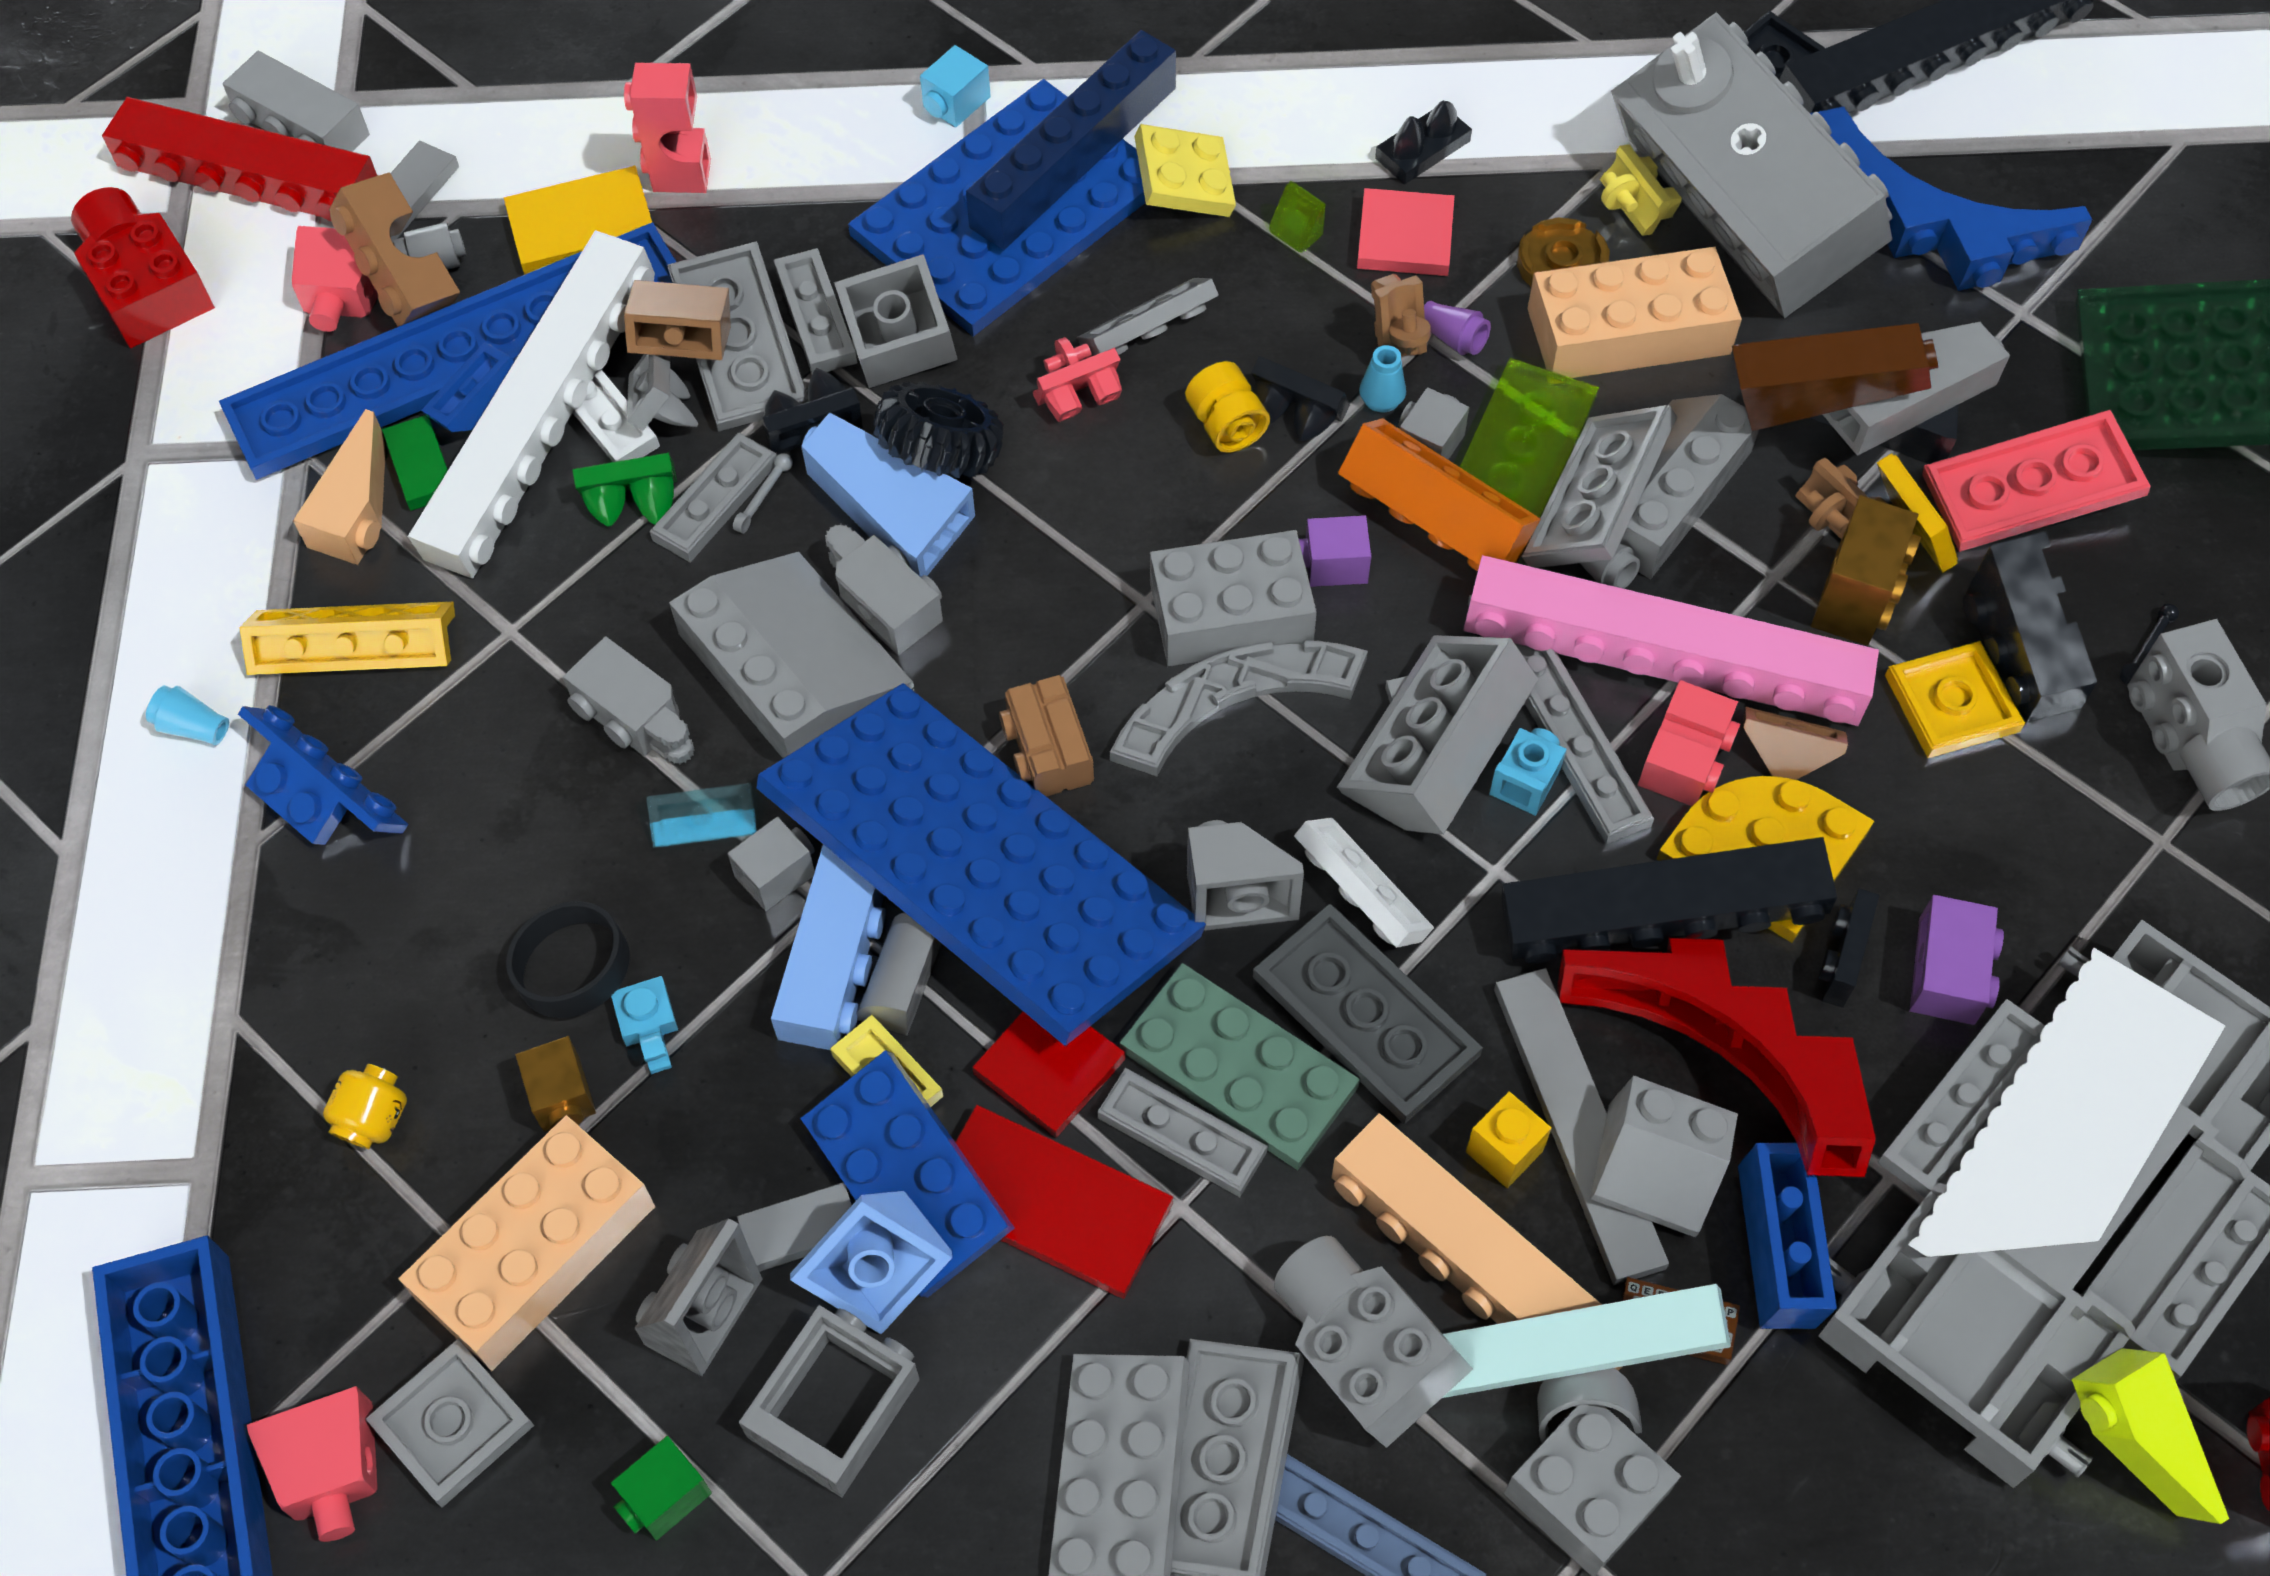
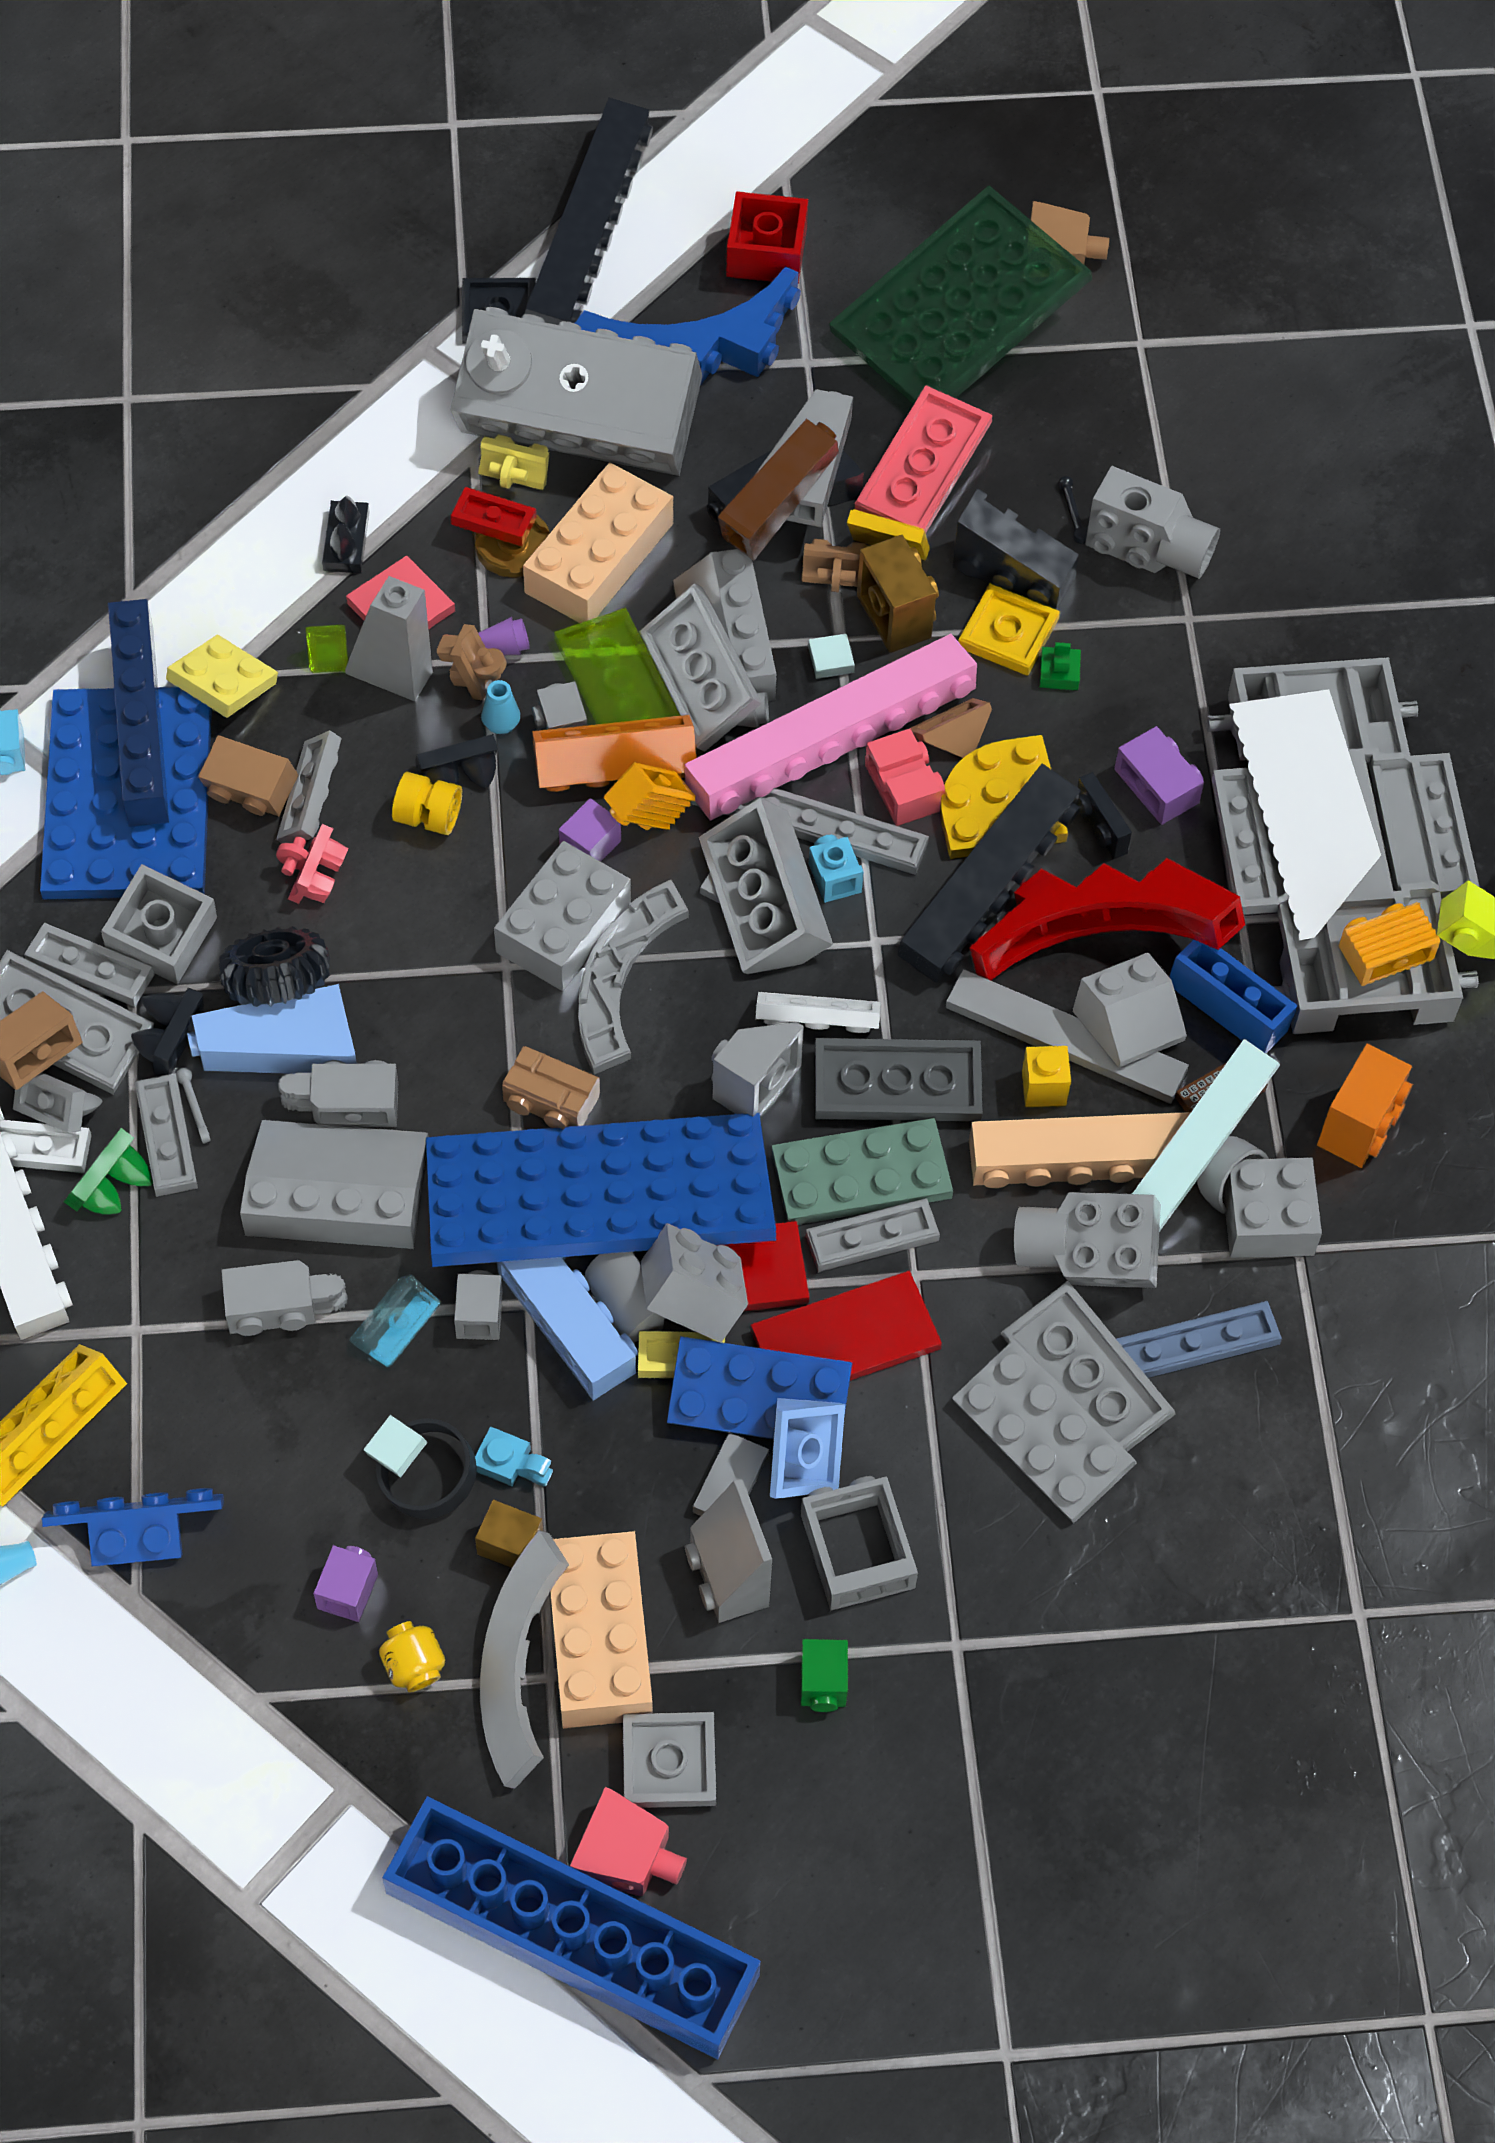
camera: 50 degrees left, 0 degrees up
none -> medium nougat brick [198,735,298,817]
none -> medium lavender brick [314,1545,378,1622]
none -> light grey slope [345,576,433,701]
none -> light aqua tile [364,1415,427,1478]
none -> red plate [451,487,537,547]
none -> light grey tile [480,1530,569,1789]
none -> light orange brick [604,761,695,830]
none -> light grey brick [641,1223,748,1343]
none -> red brick [726,191,808,284]
none -> light aqua tile [808,634,855,679]
none -> green tile [1039,642,1081,690]
none -> orange brick [1317,1043,1413,1168]
none -> light orange brick [1339,902,1440,986]

